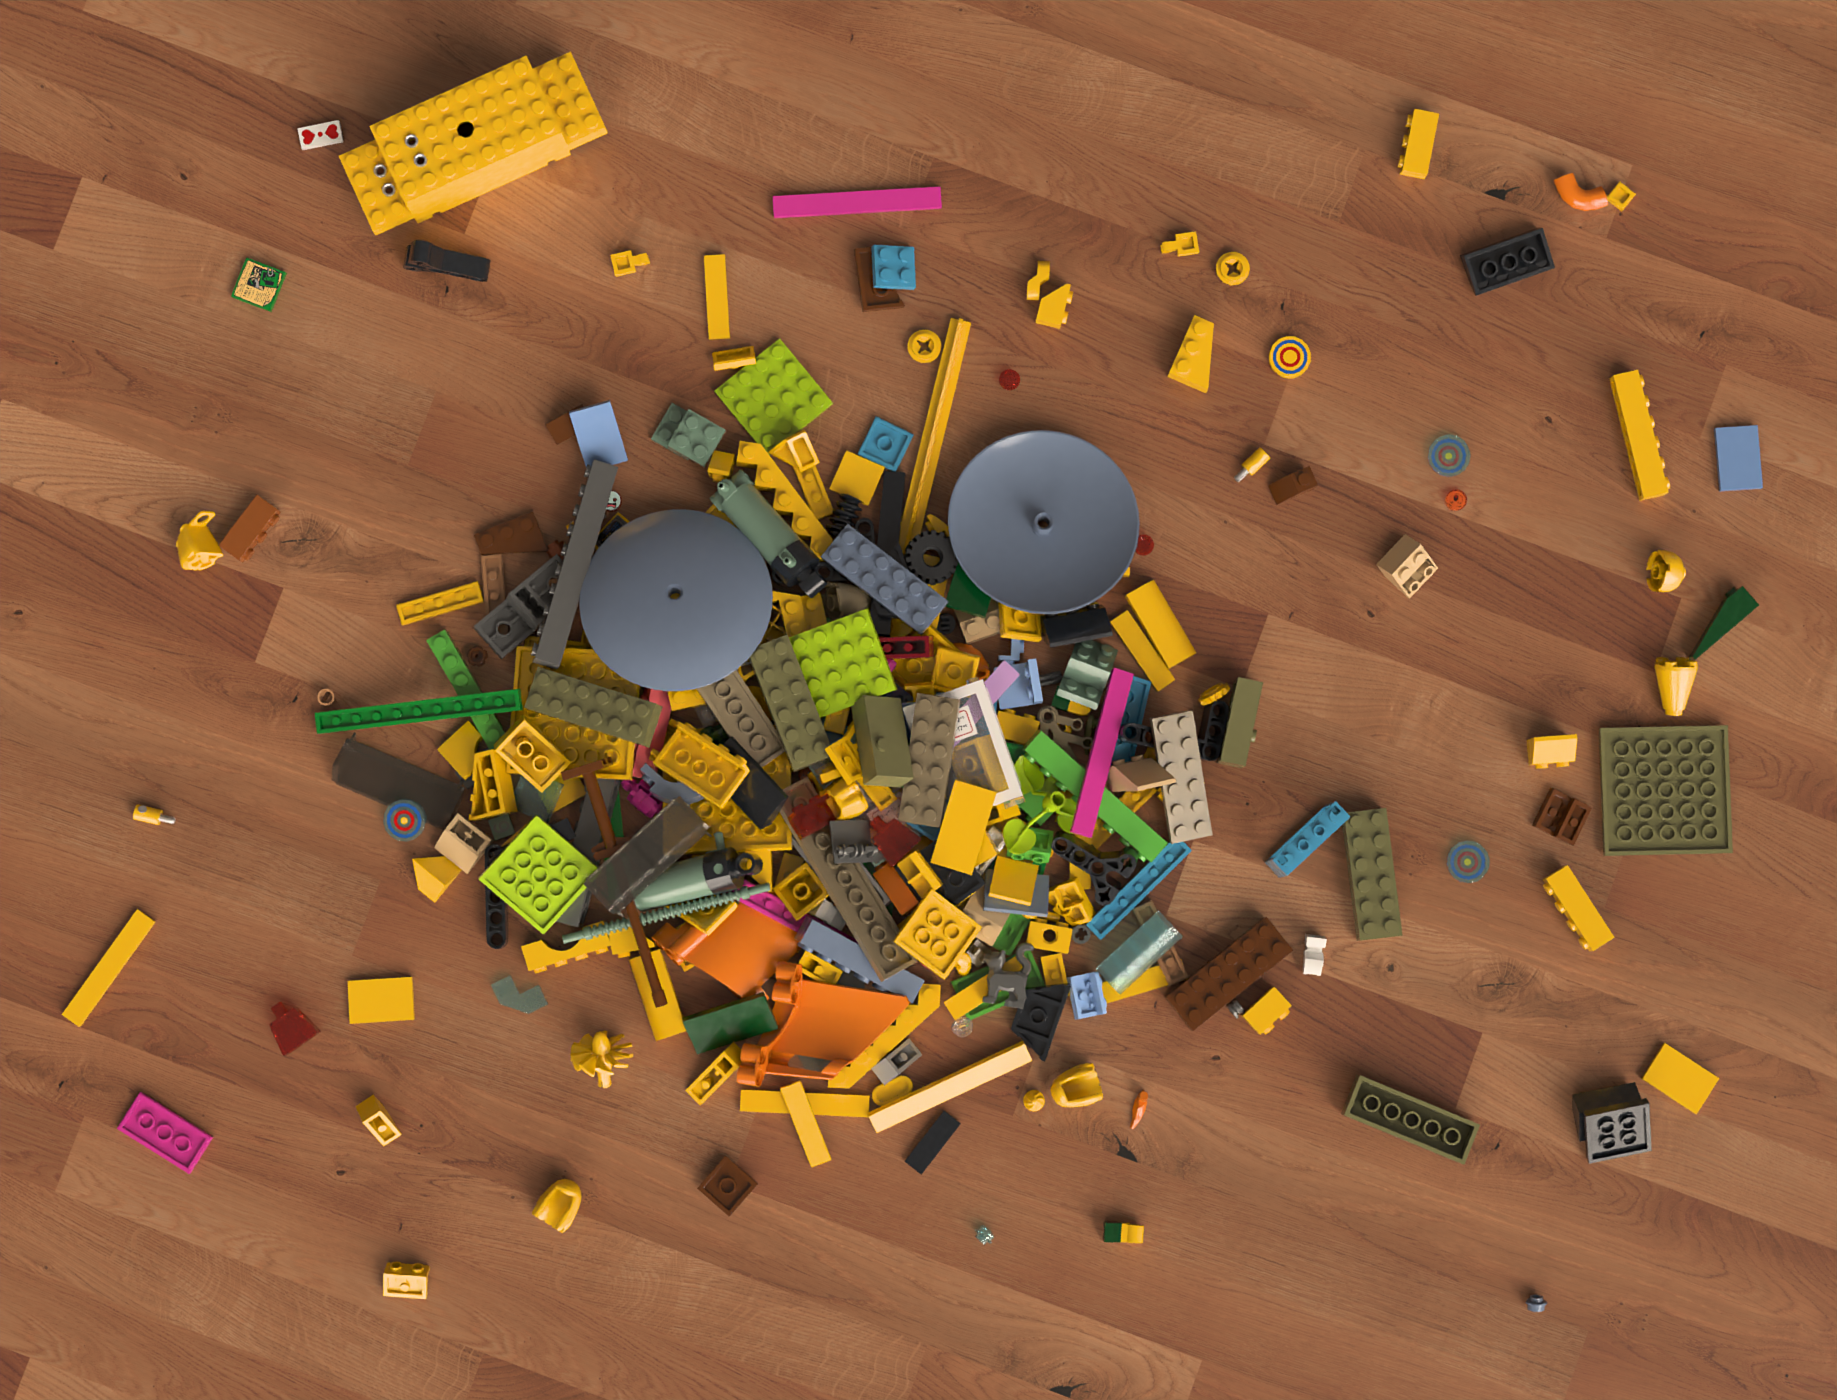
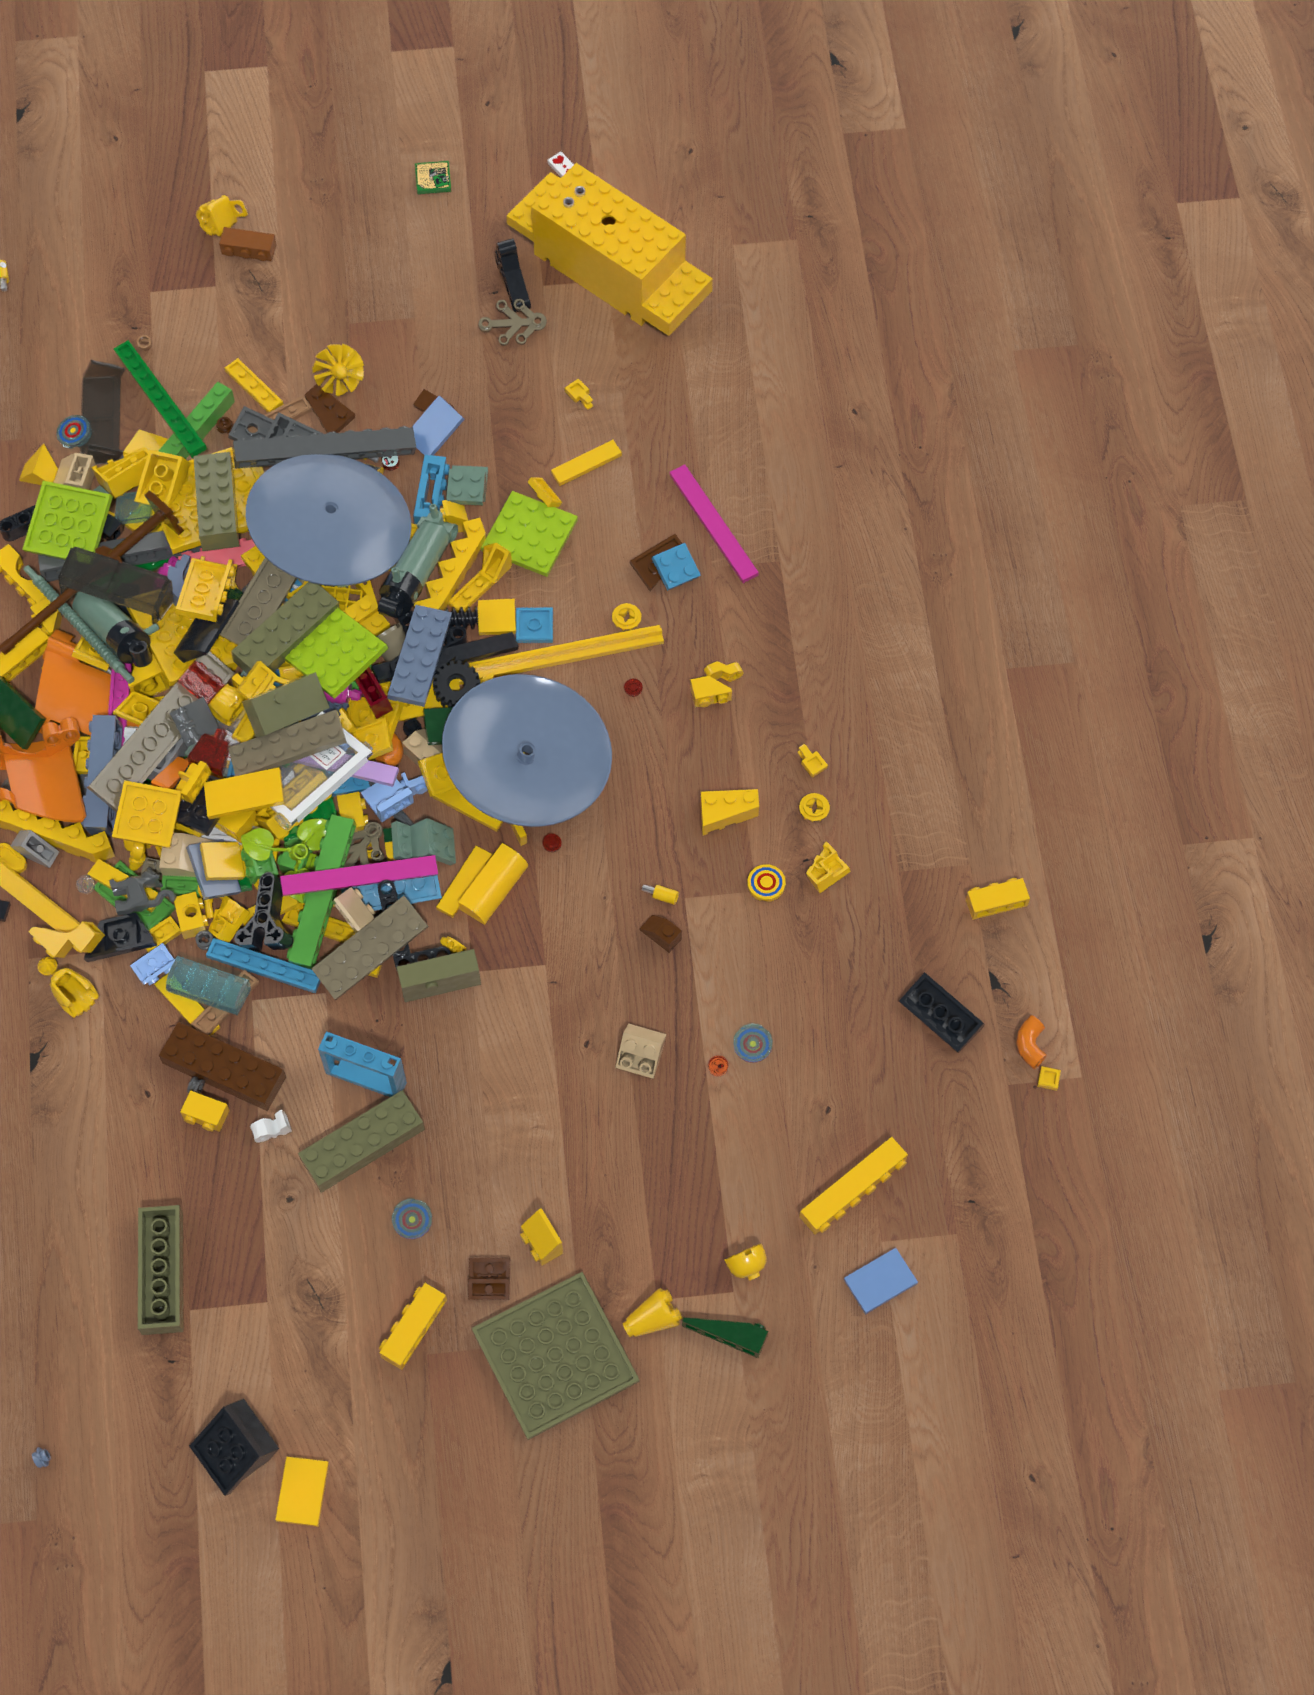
camera: 65 degrees right, 20 degrees down
black slope [1040,602,1113,648] -> none
orange bar [1130,1089,1148,1129] -> none
none -> yellow arch [29,921,105,958]
none -> yellow piece [312,343,364,396]
none -> dark azure brick [414,455,450,525]
none -> dark tan plant [478,299,547,346]
none -> yellow slope [806,842,851,893]

